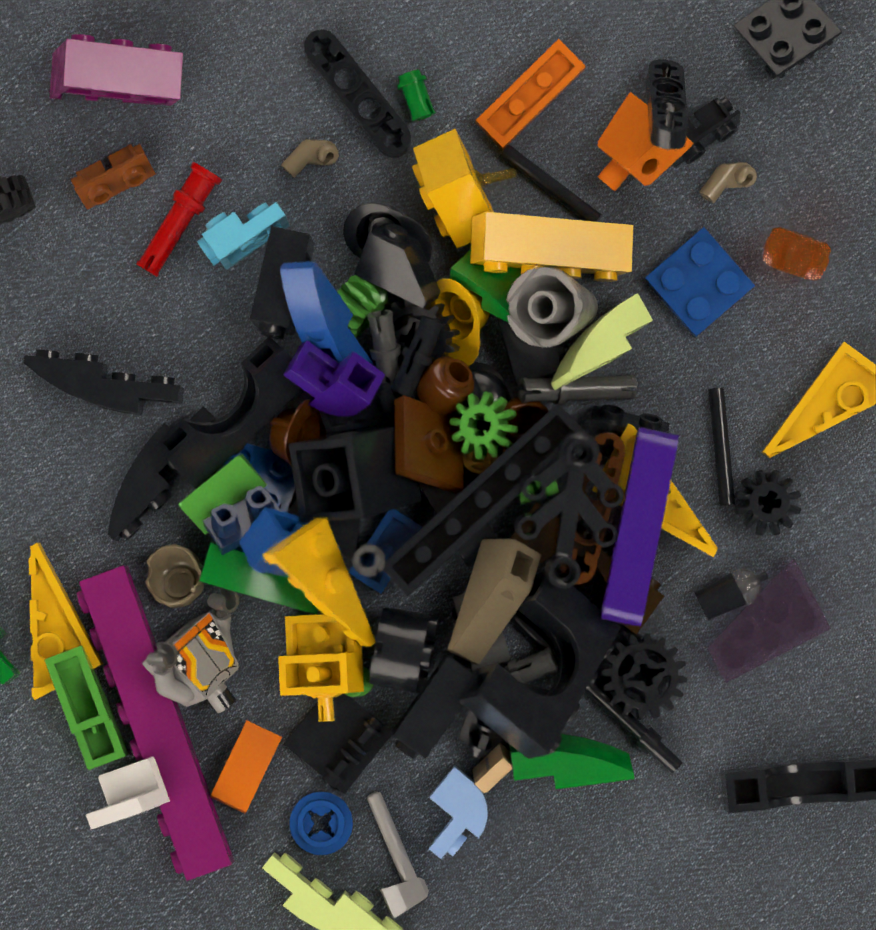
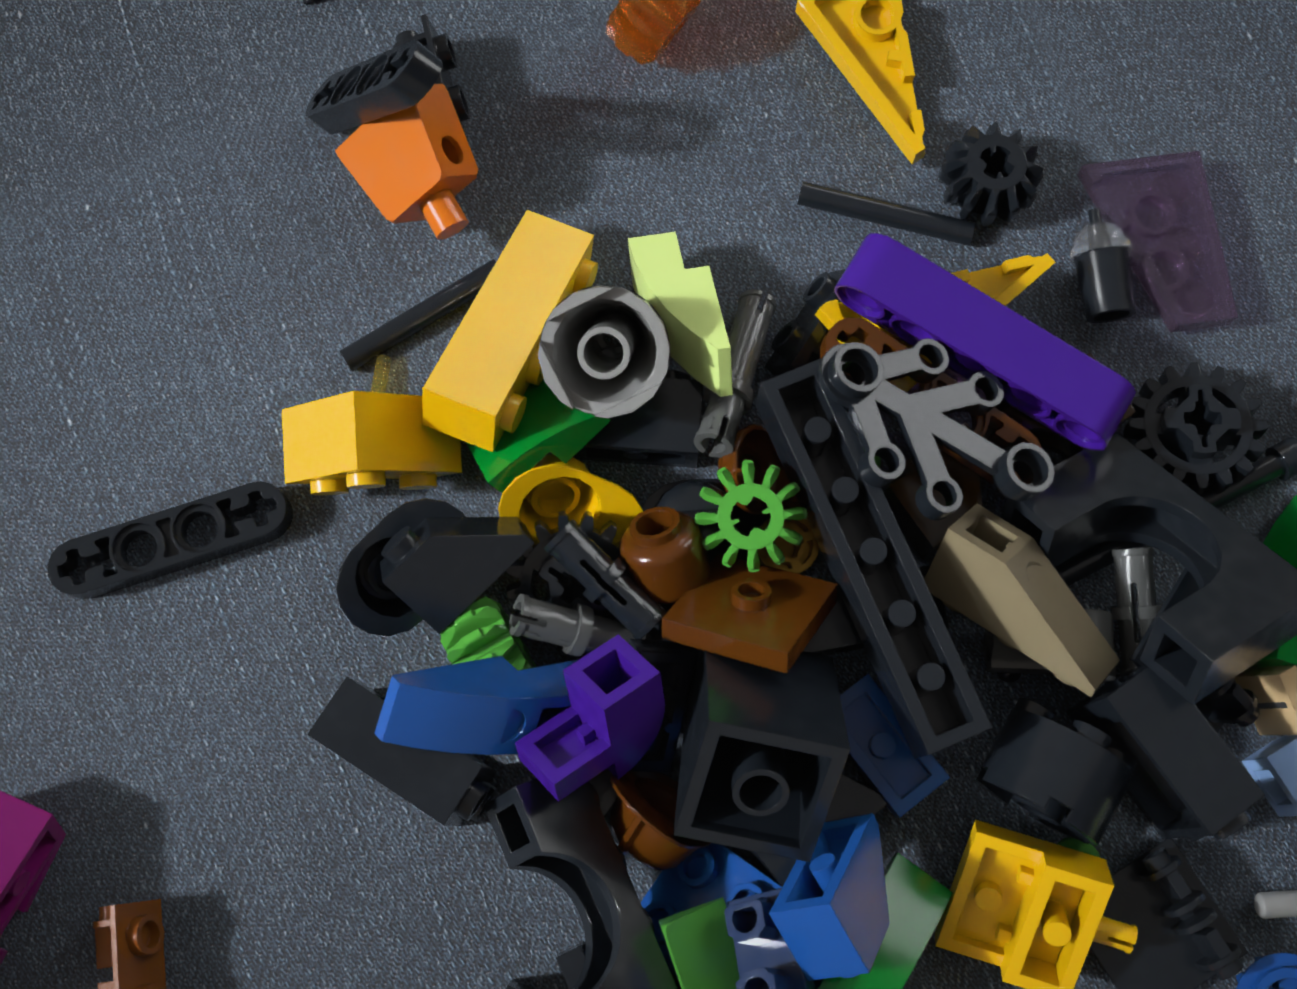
camera: 75 degrees left, 10 degrees down
red pin [136,162,222,277] -> none
medium azure plate [197,202,290,270] -> none
yellow wing [263,518,376,647] -> none
dark tan arm [281,139,339,178] -> none
dark grey pin [353,544,385,577] -> none
green pin [397,69,436,122] -> none
orange plate [475,39,586,150] -> none
blue plate [644,227,755,338] -> none
dark tan arm [699,162,757,204] -> none

